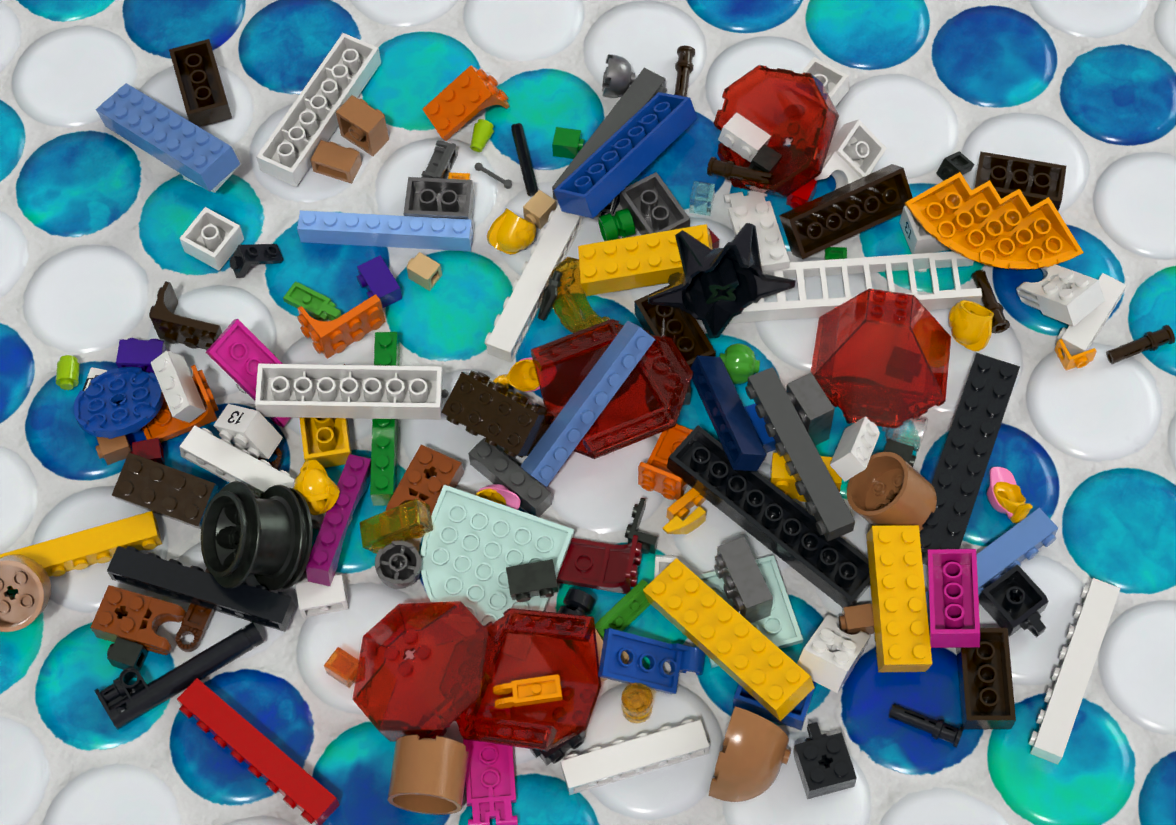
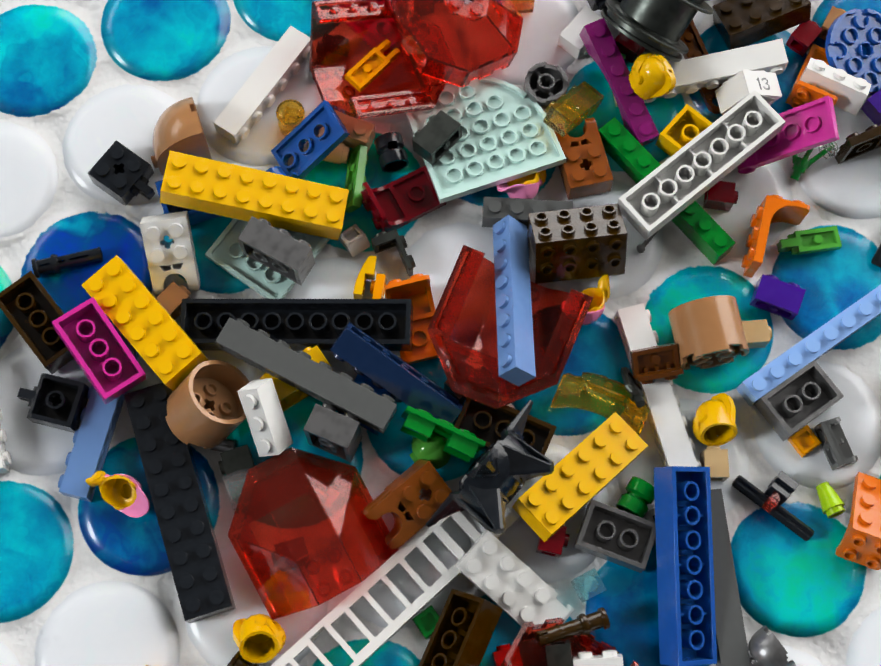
camera: 135 degrees right, 10 degrees up
dark grey hinge [474,163,512,189] -> none
green brick [552,127,585,159] -> none
none -> dark orange brick [363,459,452,549]
none -> green brick [400,406,486,463]
none -> reddish brown bracket [630,343,684,384]
none -> medium nougat brick [668,295,749,370]
none -> black piece [762,471,799,513]

